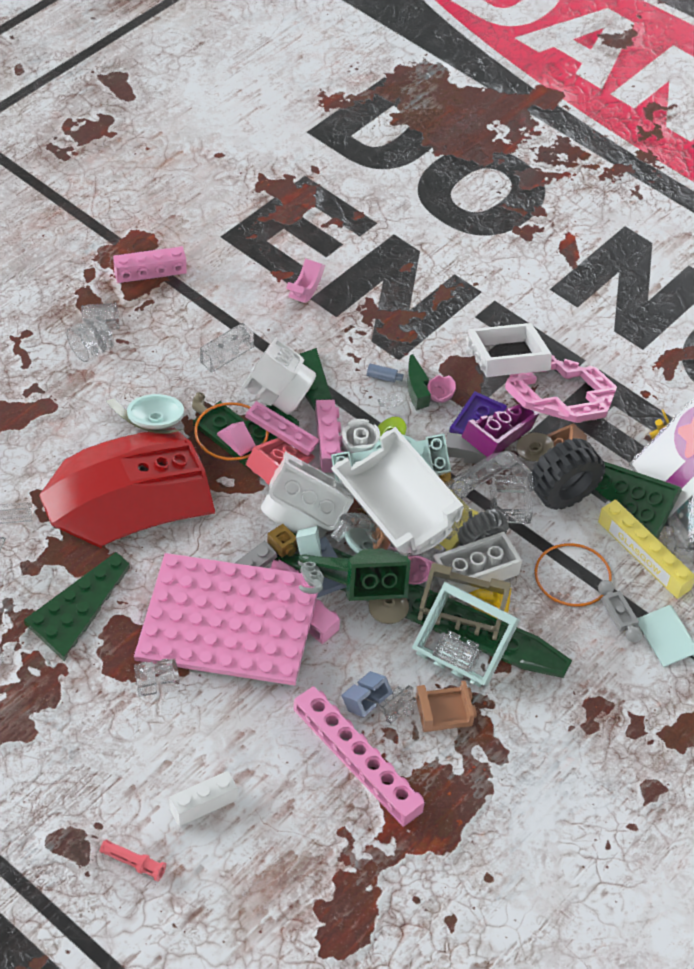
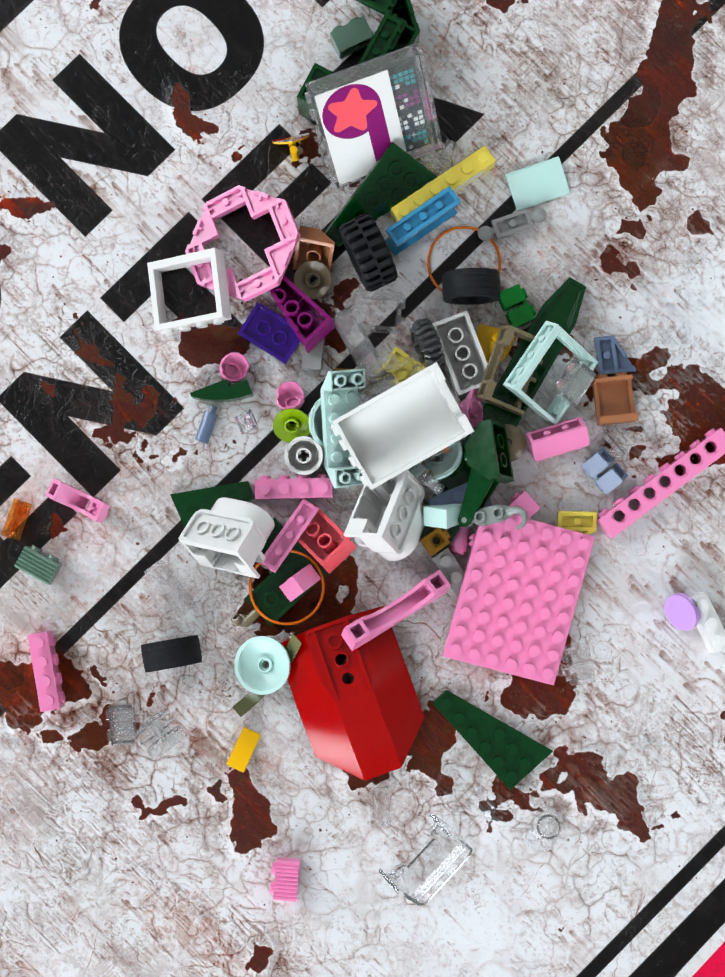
camera: 85 degrees left, 35 degrees up
none -> clear orange hinge [2,498,32,540]
none -> sand green brick [14,544,62,585]
none -> black tyre [141,635,202,672]
none -> yellow slope [226,727,261,773]
none -> bright pink hair [276,381,305,410]
none -> bright pink arch [341,570,451,651]
none -> dark azure fence [385,186,461,256]
none -> black tyre [442,268,500,305]
none -> green piece [498,284,536,328]
none -> bright pink brick [526,417,590,462]
none -> light yellow wing [557,511,597,535]
none -> sand blue wing [594,335,636,375]
none -> lavender tile [664,592,700,631]

